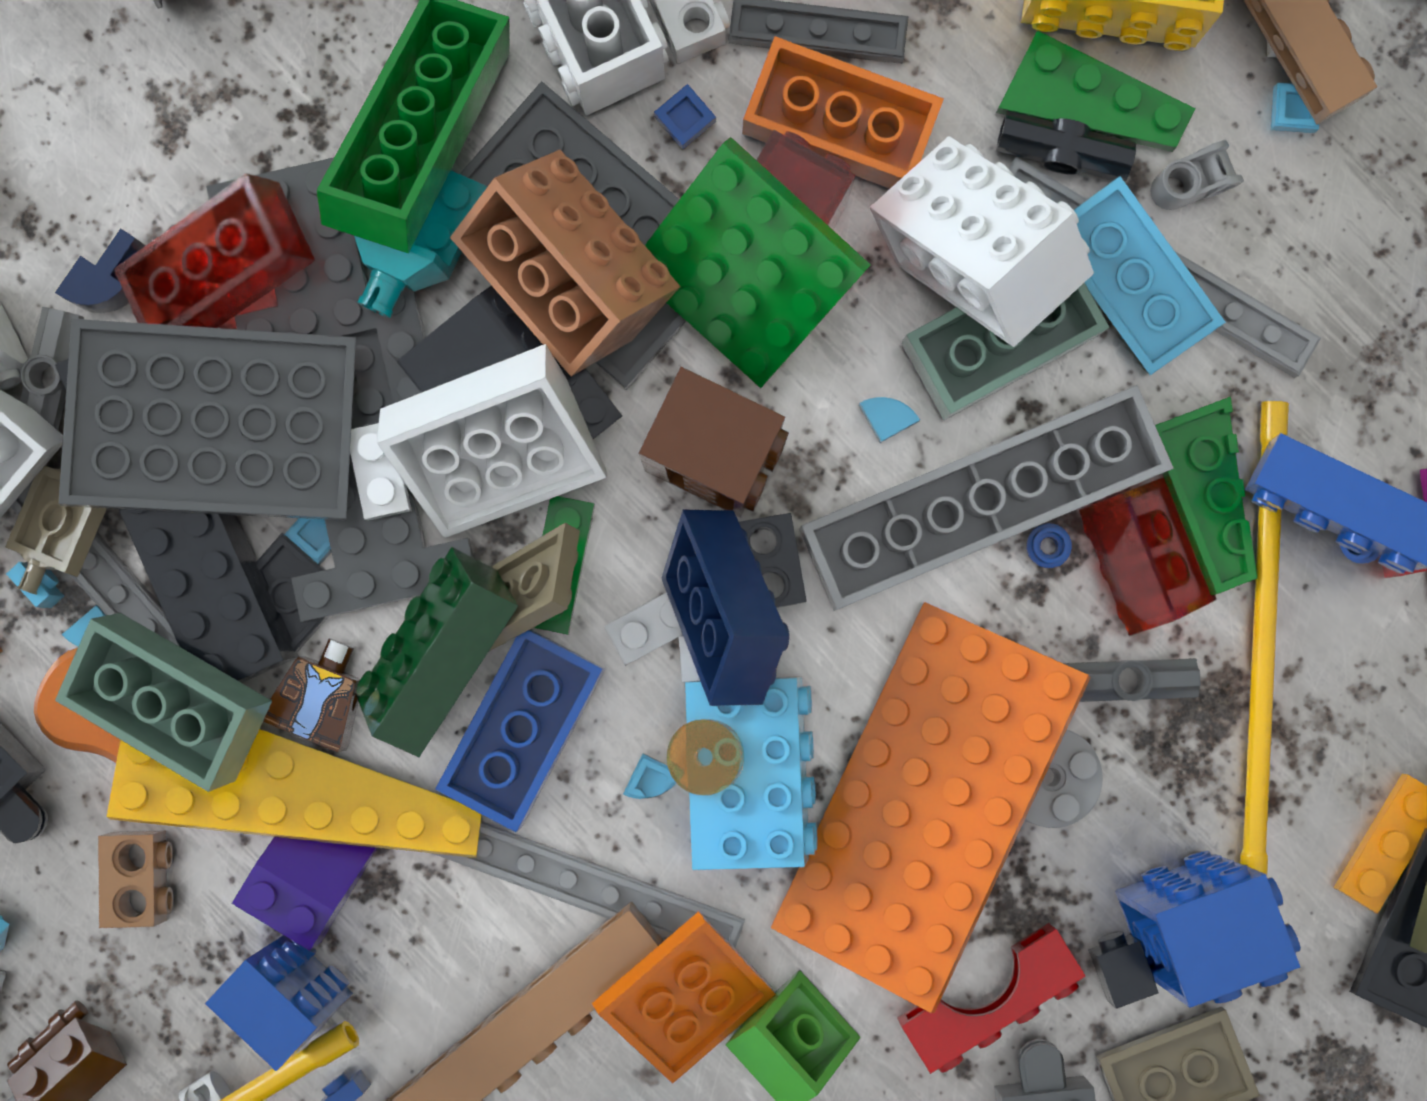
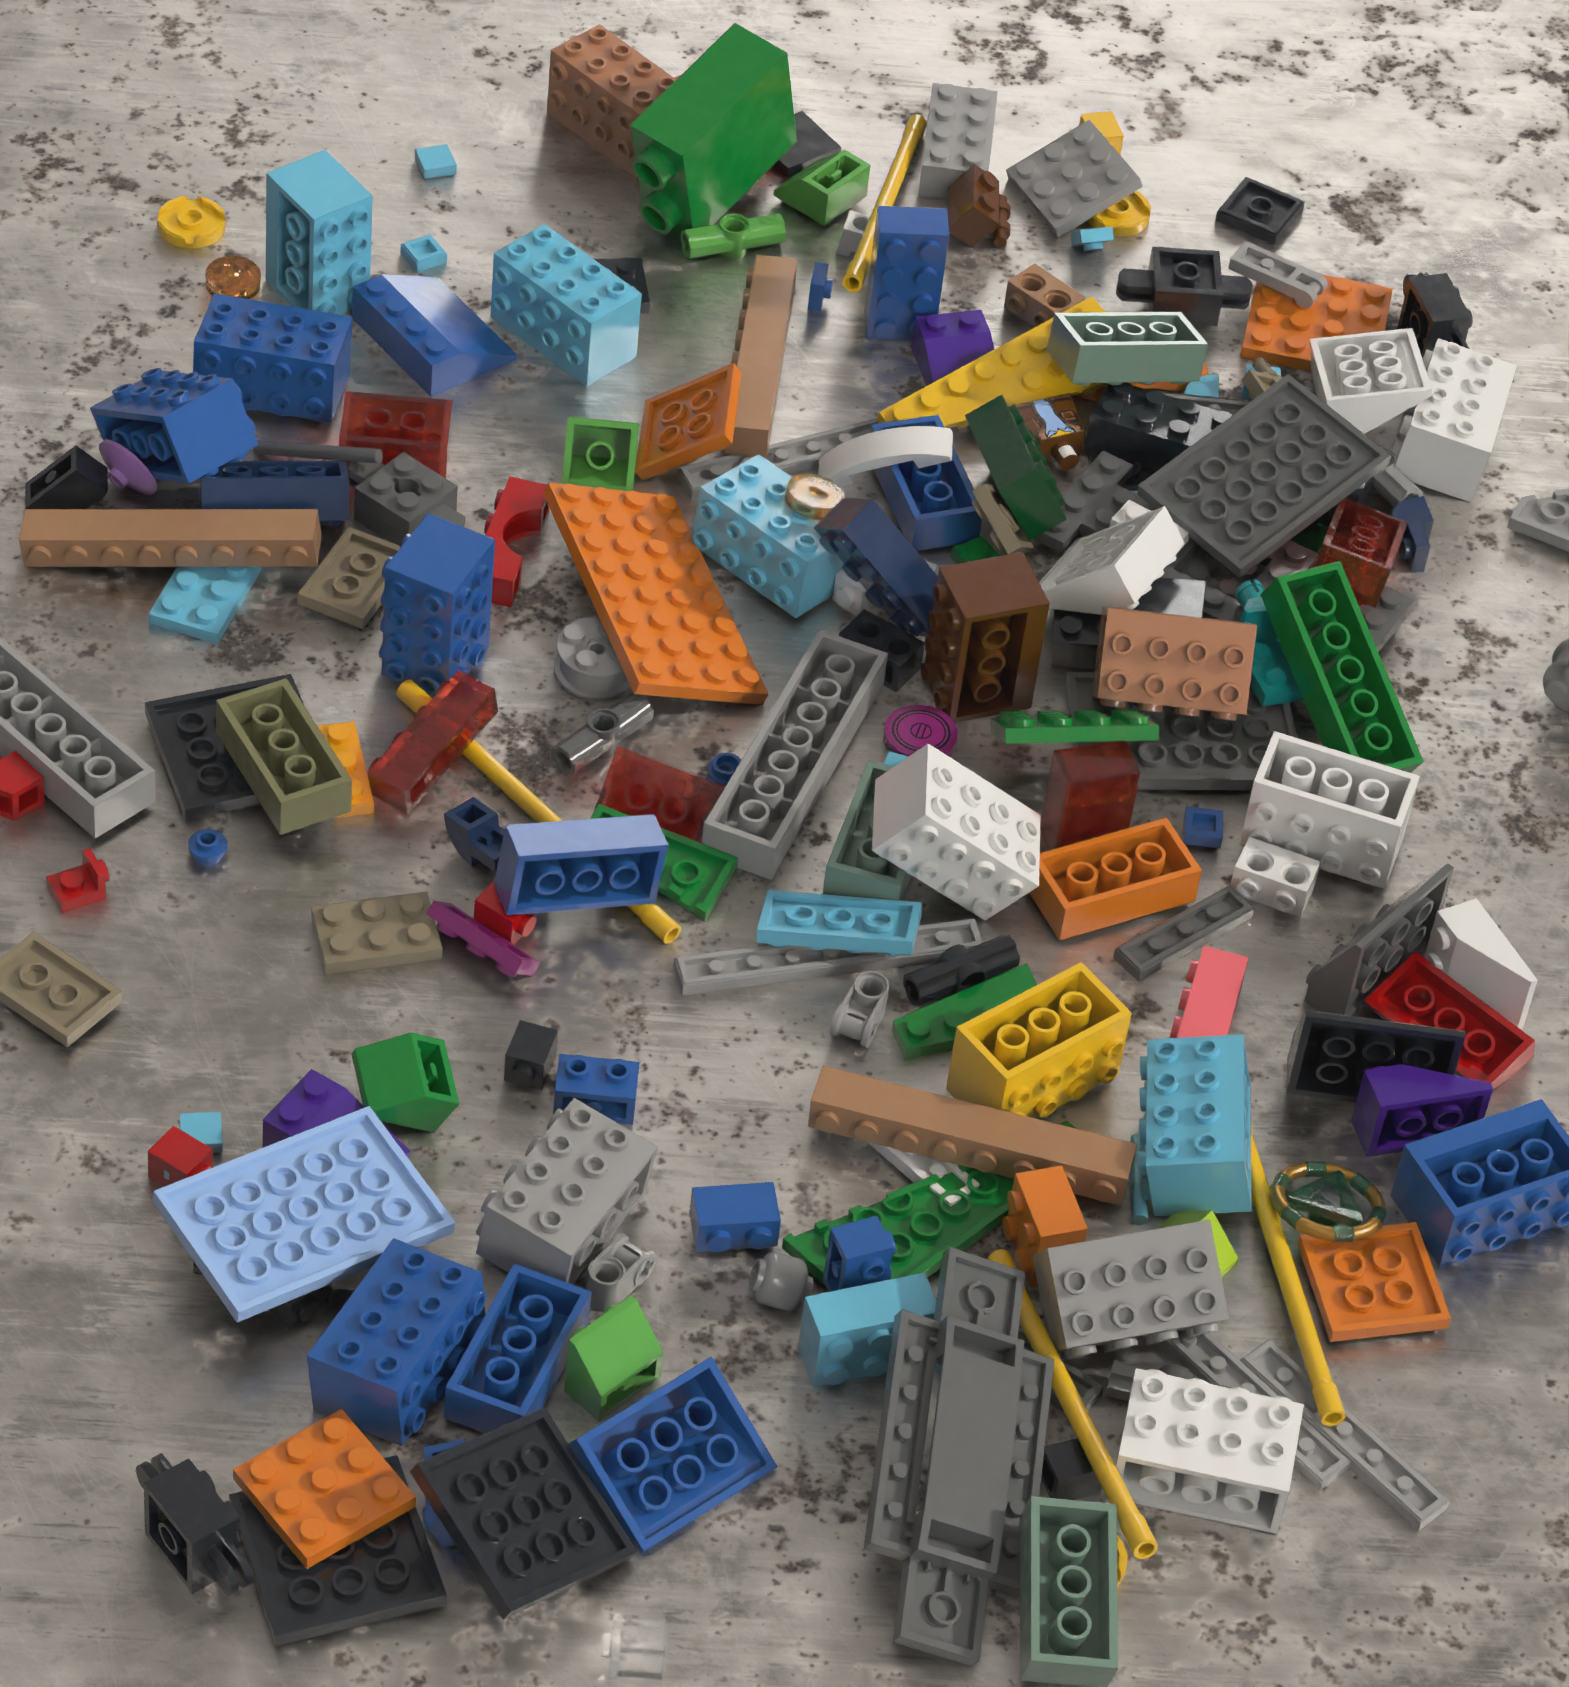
camera: 130 degrees right, 40 degrees down
none -> clear red brick [367,670,498,814]
none -> dark blue brick [444,797,505,872]
none -> white slope [817,426,953,492]
none -> magenta tile [883,704,958,757]

